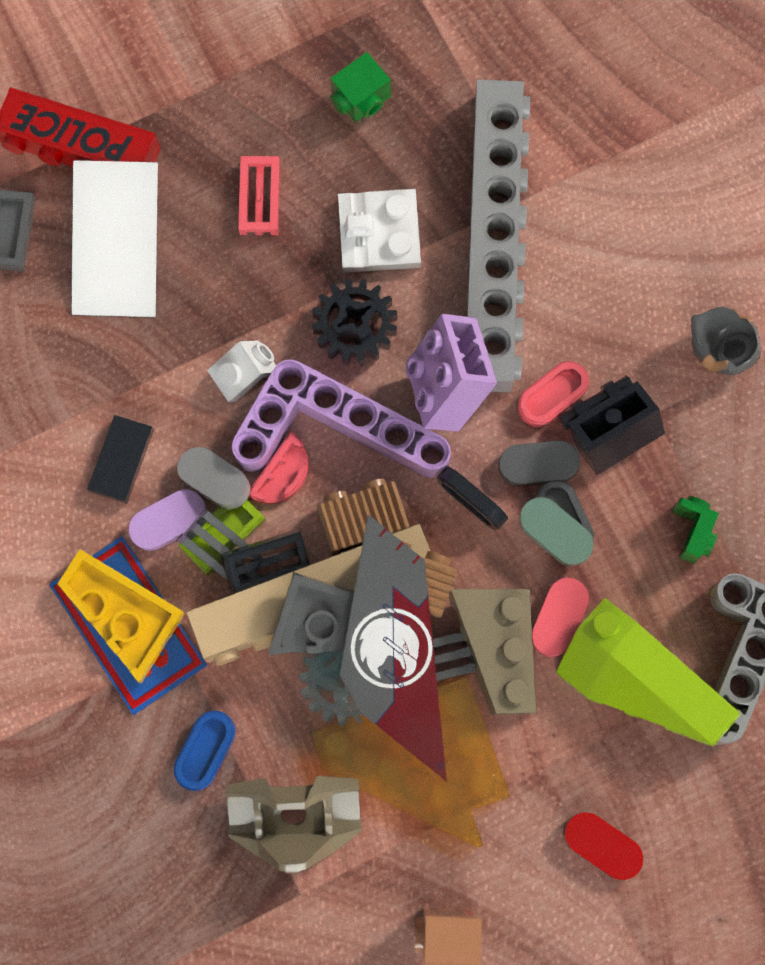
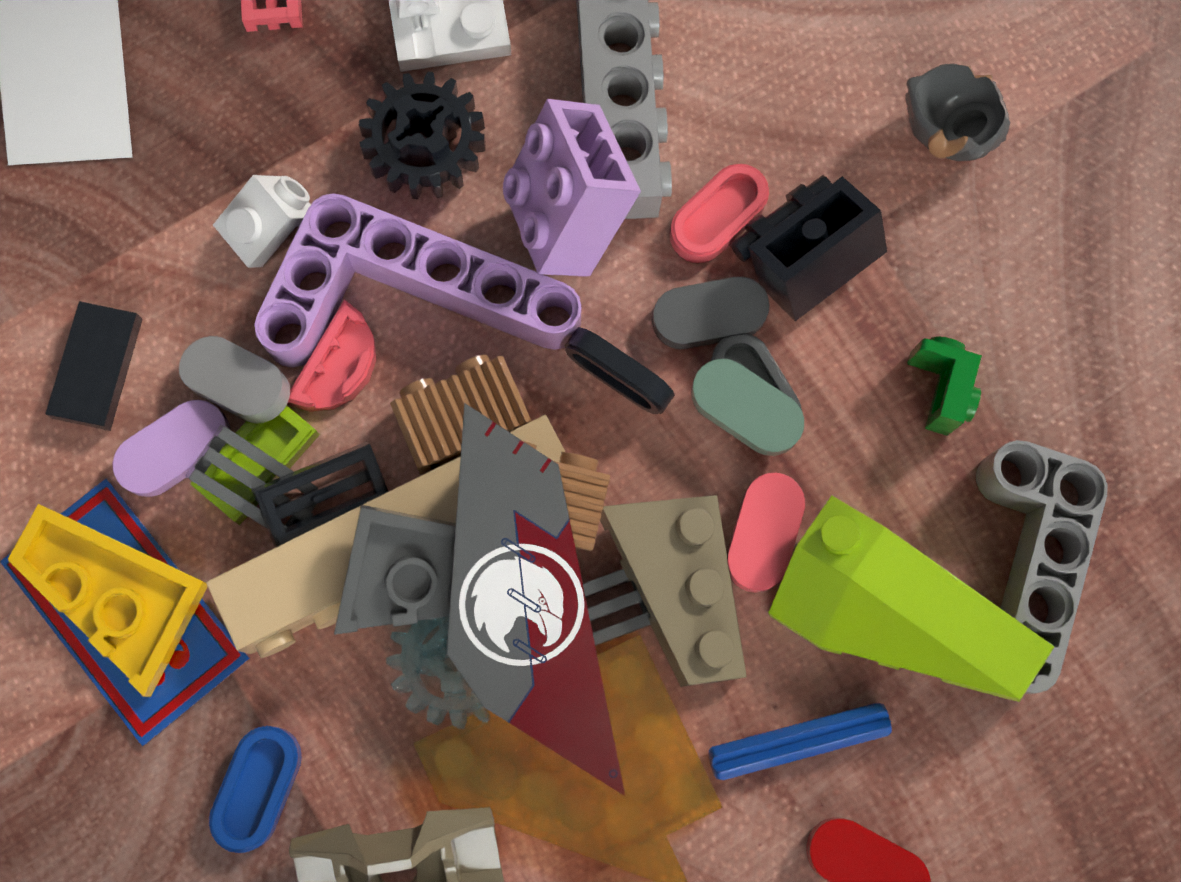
camera: 15 degrees left, 0 degrees up
none -> blue axle [709,703,892,780]

